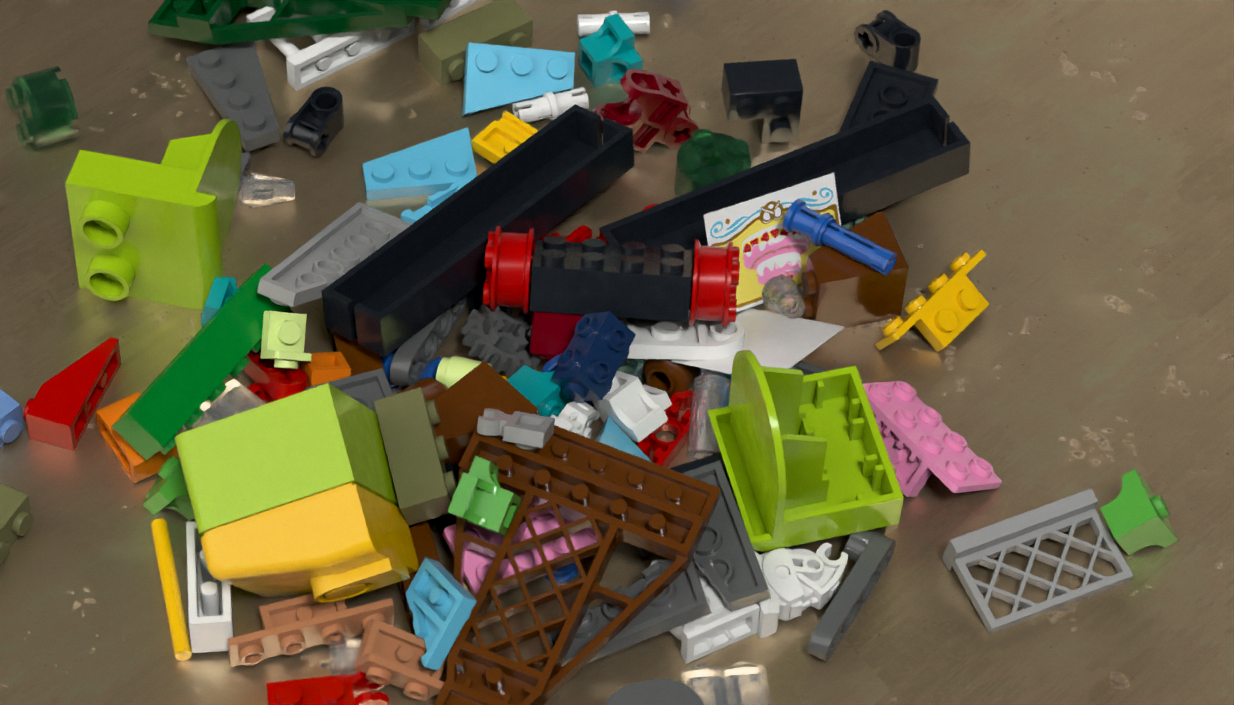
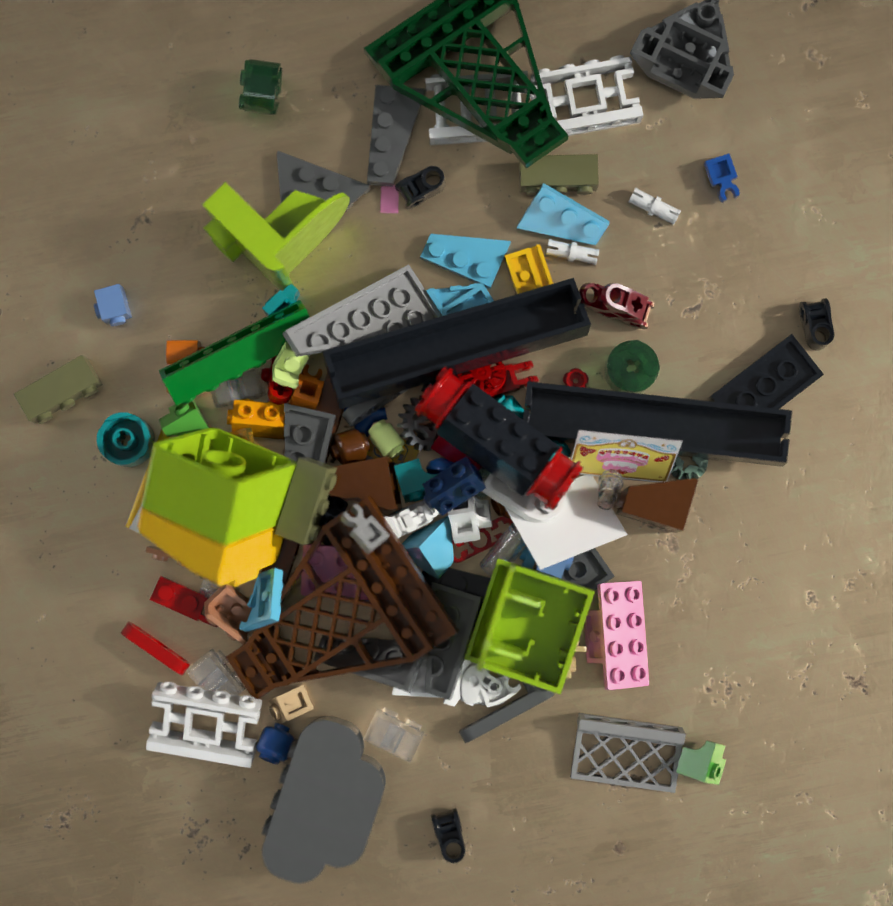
camera: 35 degrees right, 35 degrees up
red slope [23,337,121,451] -> none
clear cone [238,172,295,209] -> none
bright green brick [447,456,522,537] -> none
teal brick [578,13,643,88] -> none
black brick [721,59,803,144] -> none
blue pin [783,199,897,276] -> none
yellow bracket [874,249,990,352] -> none
none -> teal brick [96,412,155,467]
none -> bright pink sticker [380,185,399,213]

